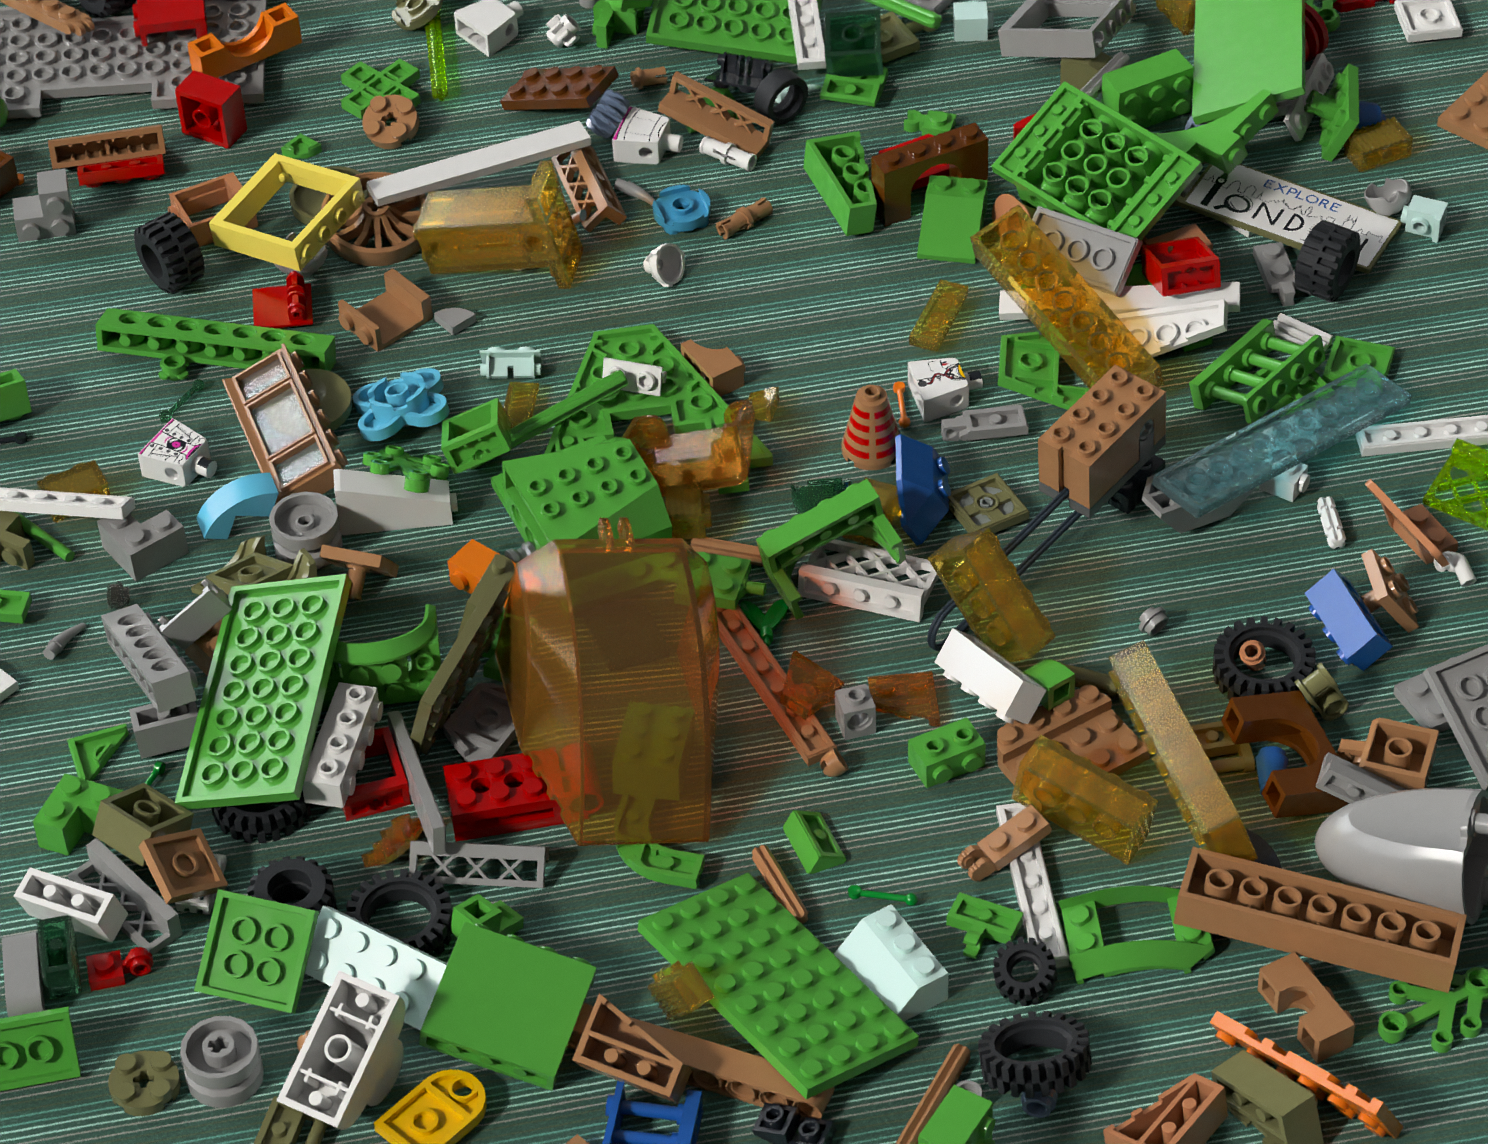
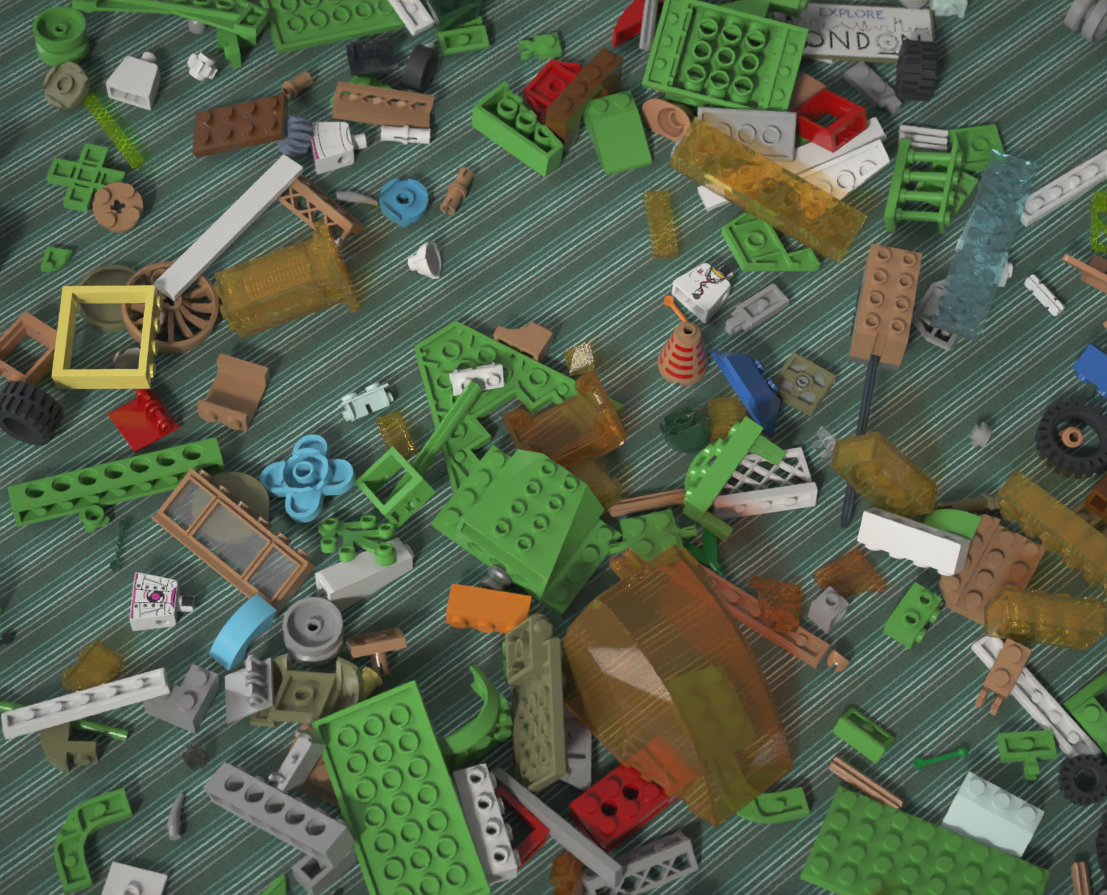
camera: 35 degrees left, 15 degrees up
light grey tile [434,308,476,335] -> none
none -> light grey hinge [225,654,274,724]

